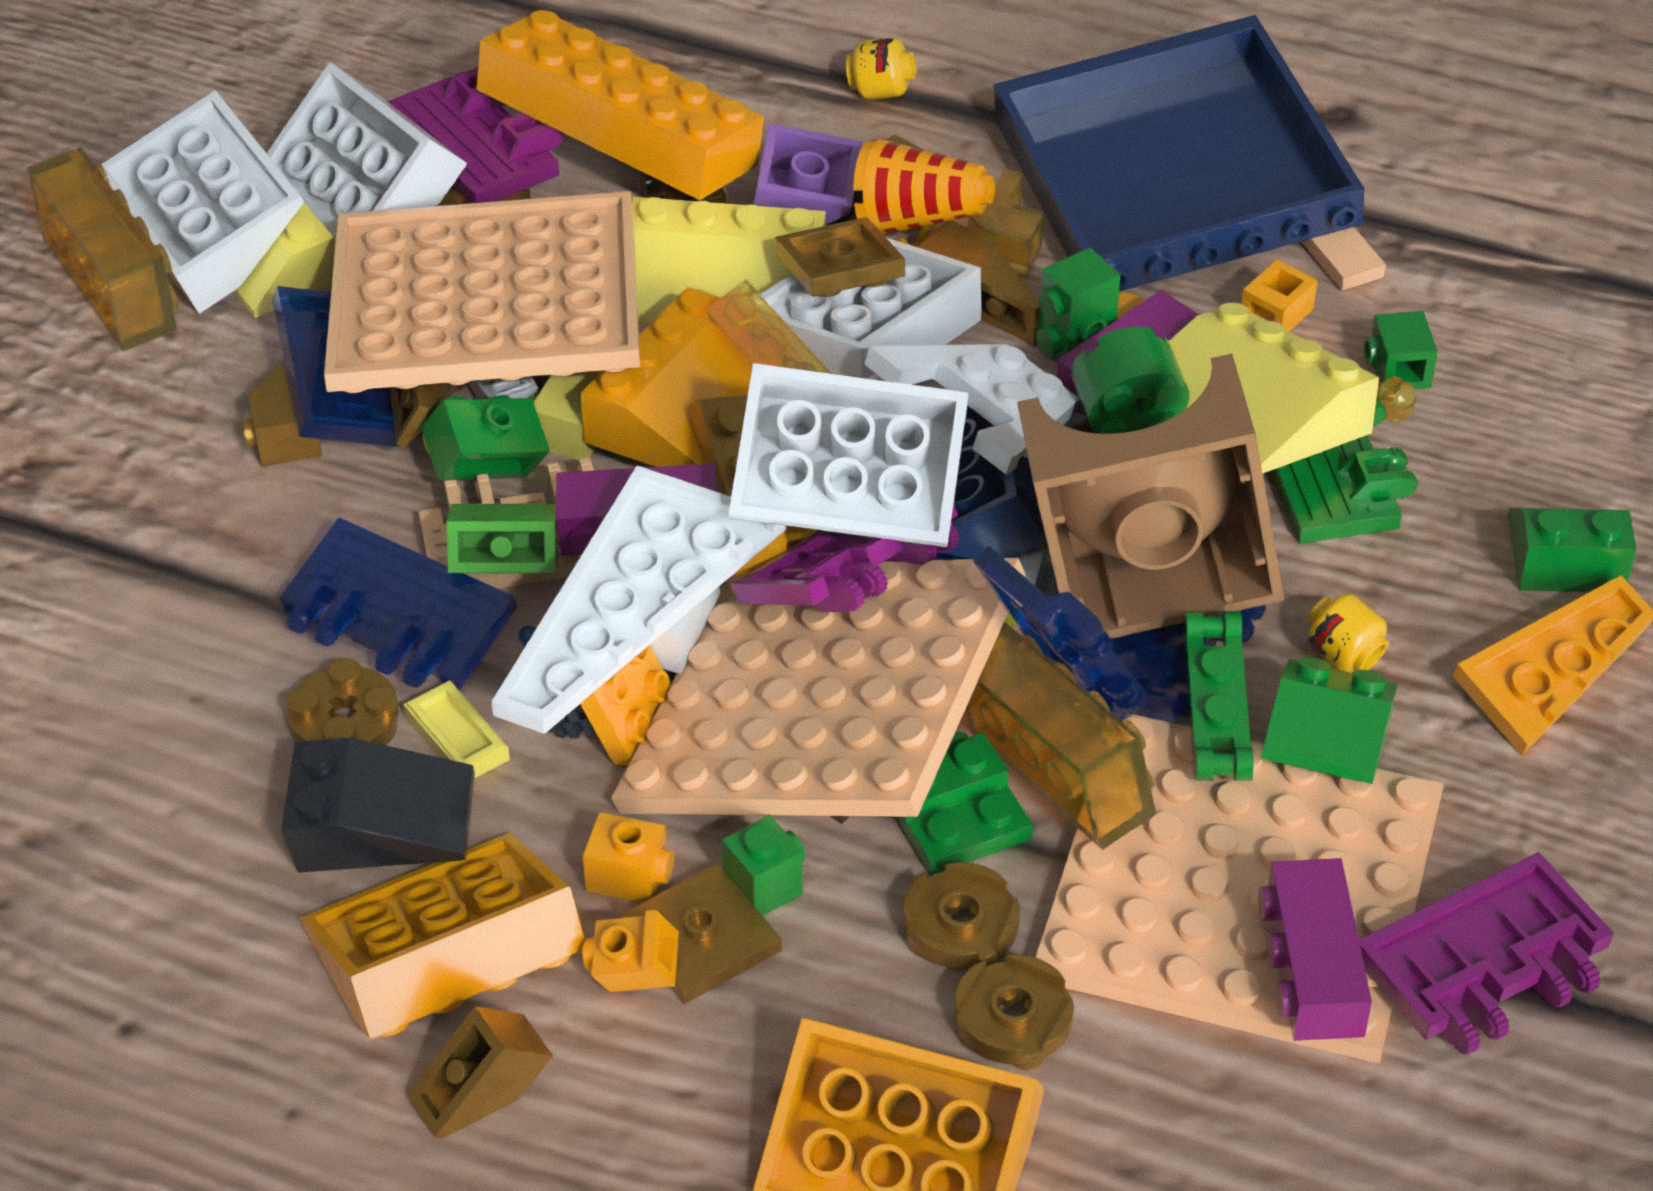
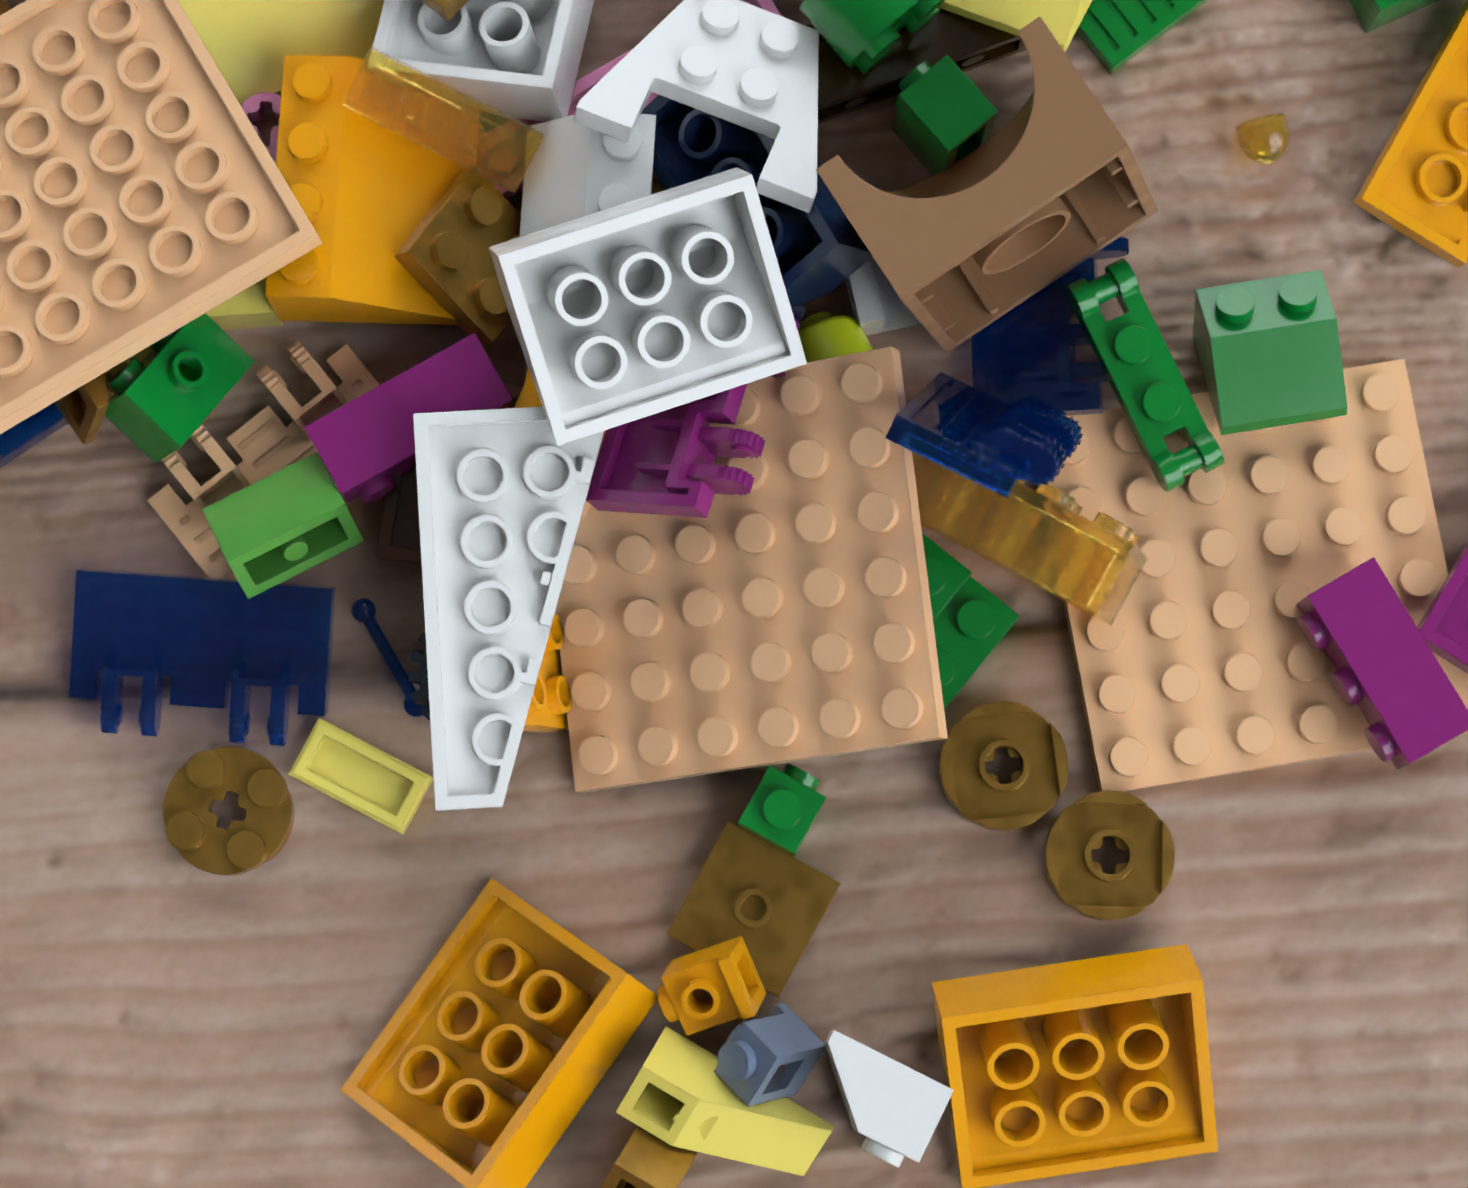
camera: 30 degrees left, 35 degrees up
black slope [281,737,475,873] -> none
light orange brick [583,812,675,903] -> none
yellow head [1307,594,1389,673] -> none
none -> light yellow slope [616,1026,834,1176]
none -> sand blue brick [714,1003,826,1107]
none -> white slope [824,1030,954,1168]
none -> clear yellow hinge [1236,113,1290,163]

